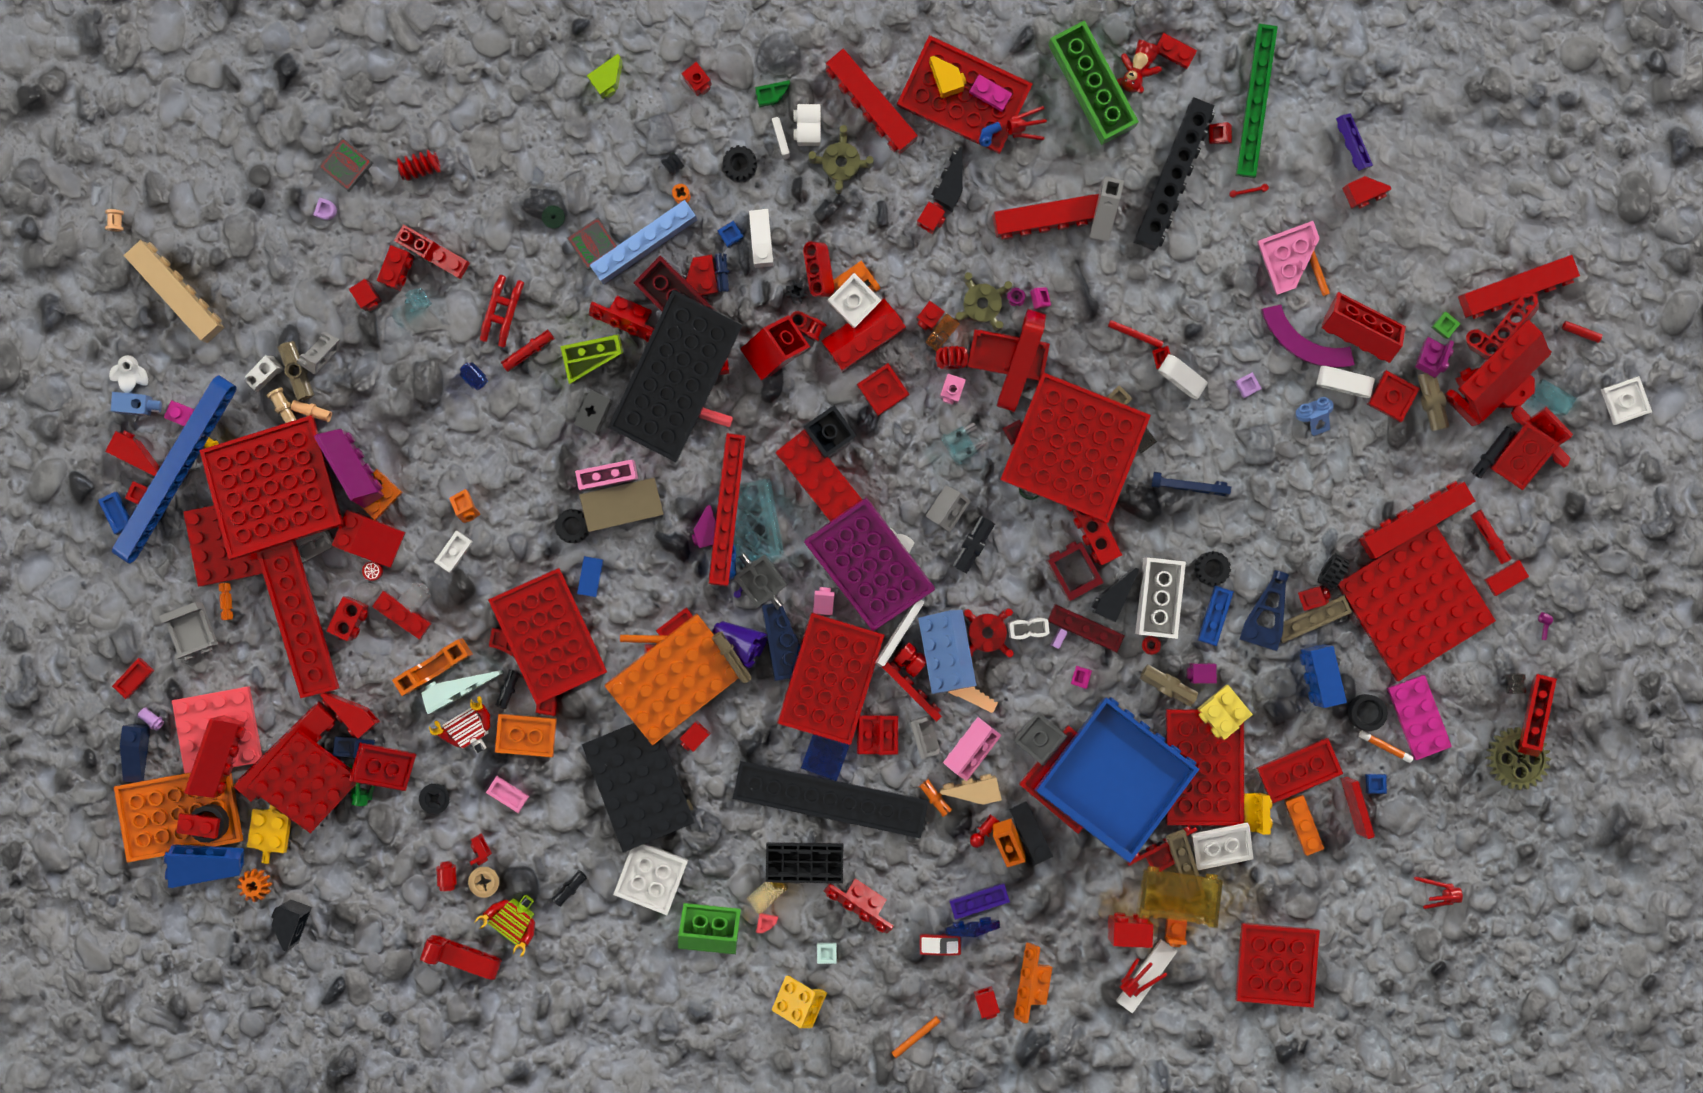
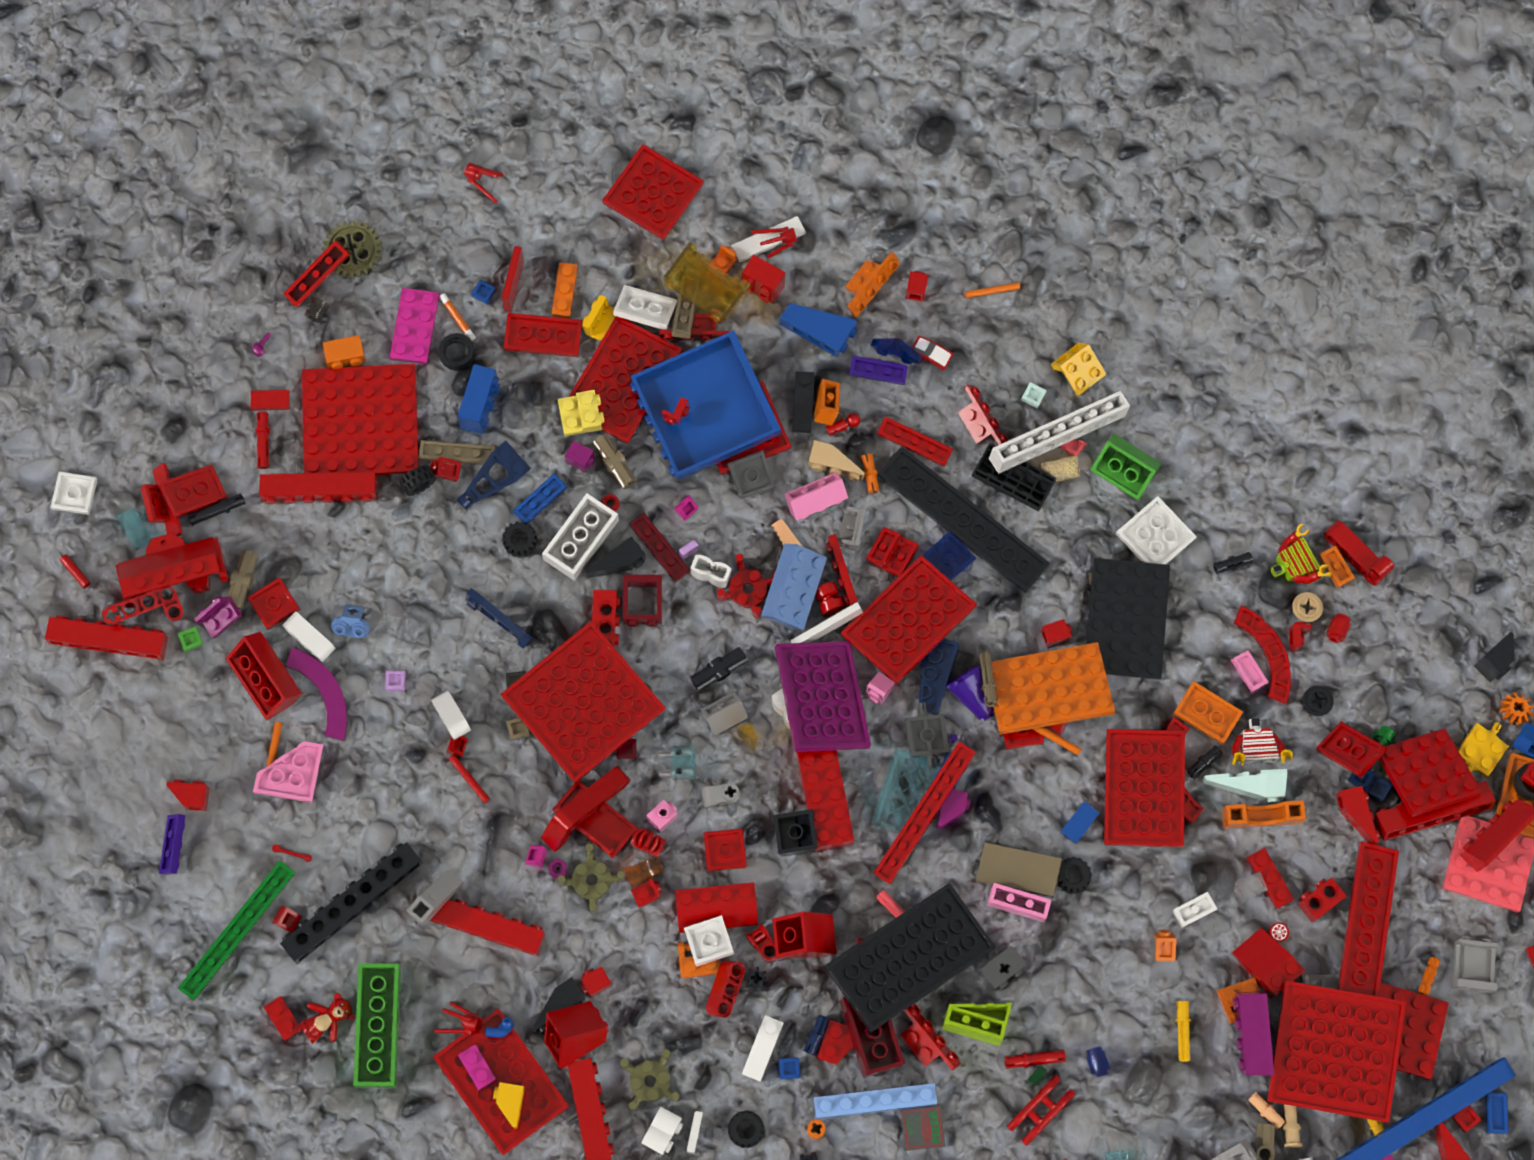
camera: 150 degrees left, 15 degrees down
none -> orange brick [322,335,366,370]
none -> red slope [544,1001,609,1069]
none -> red bracket [661,397,690,425]
none -> light grey piece [701,783,740,809]
none -> clear yellow slope [737,723,757,750]
none -> blue slope [780,303,858,357]
none -> red plate [877,416,953,467]
none -> white brick [989,391,1130,474]
none -> dark green plate [1025,1065,1047,1087]
none -> yellow axle [1175,1001,1191,1062]
none -> red tile [1233,605,1291,704]
none -> orange plate [1318,546,1355,589]

